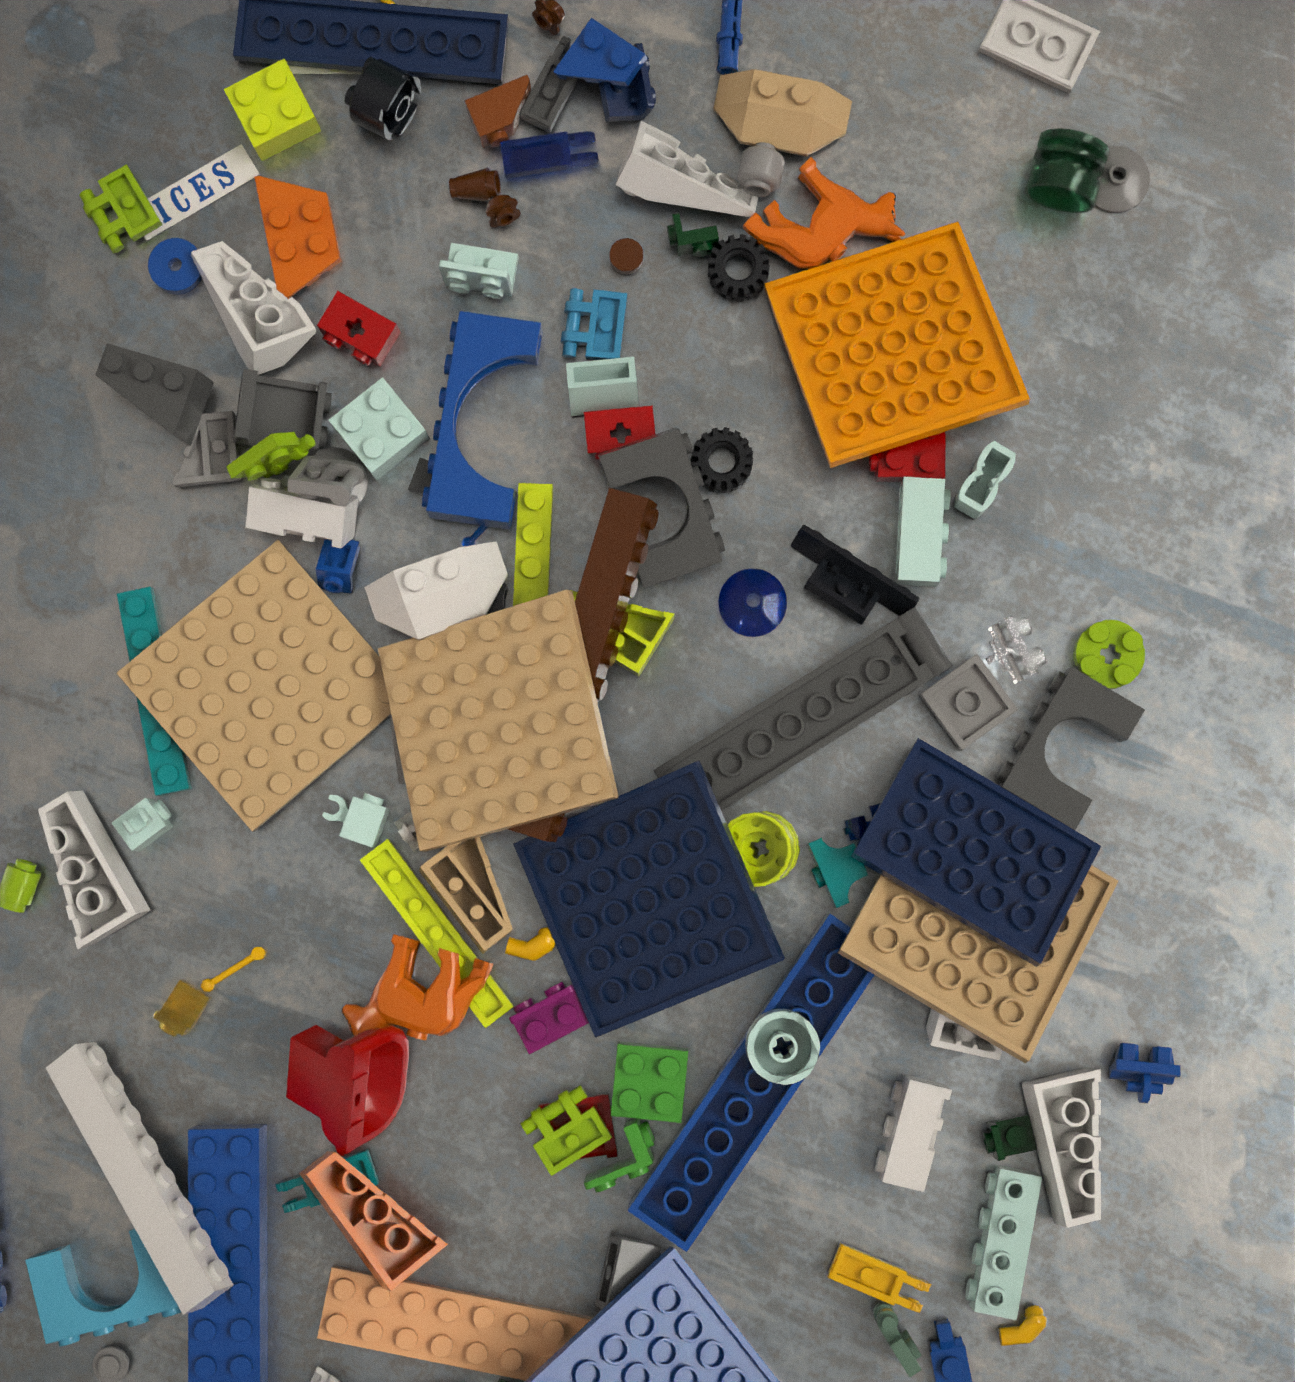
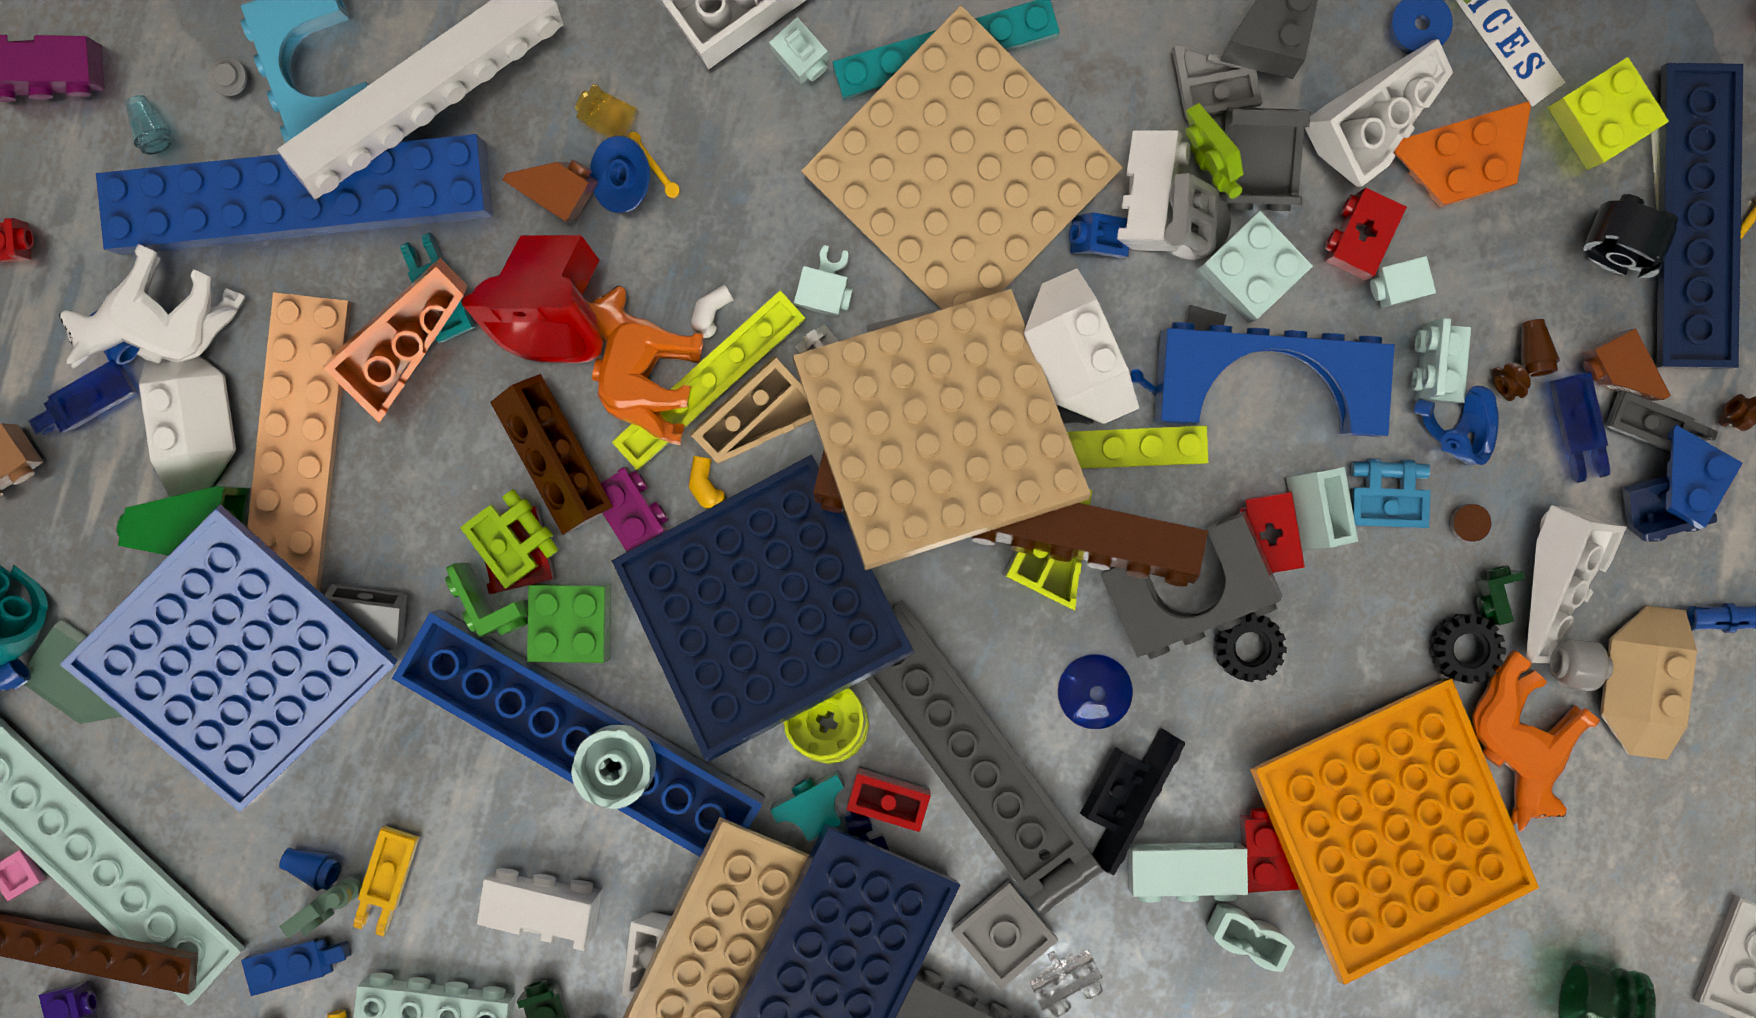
camera: 85 degrees right, 5 degrees up
none -> blue cone [279,848,340,891]
none -> reddish brown brick [490,374,613,535]
none -> dark orange slope [502,159,599,222]
none -> blue dish [590,136,650,213]
none -> white arm [691,284,734,338]
none -> red brick [846,767,931,832]
none -> light aqua brick [1370,256,1436,308]
none -> blue helmet [1414,386,1499,465]

